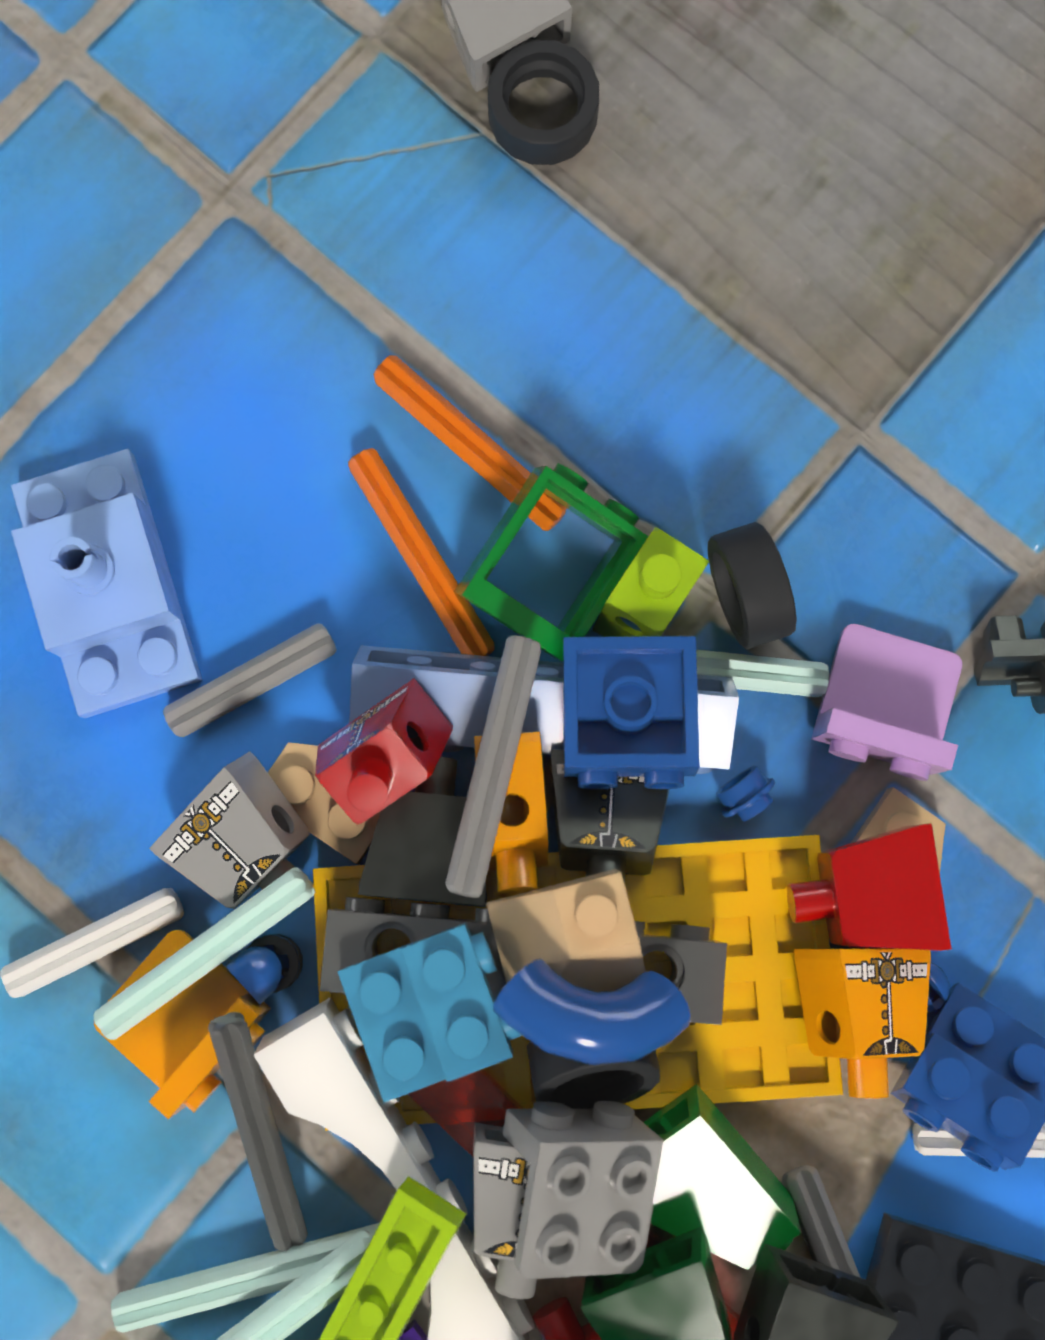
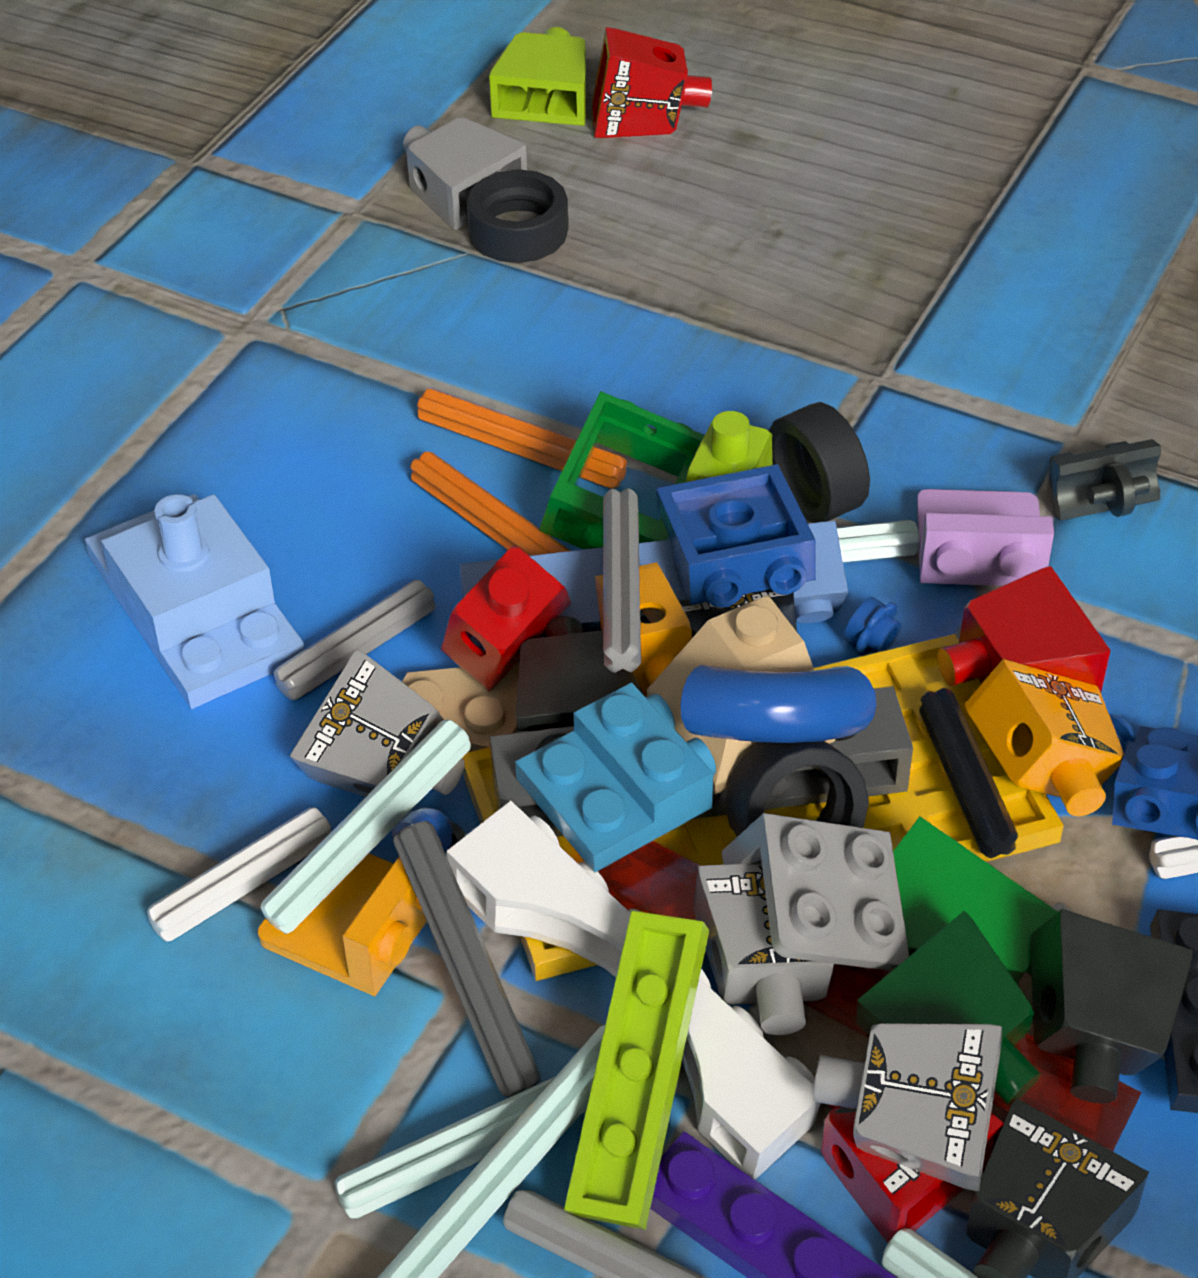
camera: 10 degrees left, 35 degrees down
none -> black axle [919,688,1018,858]

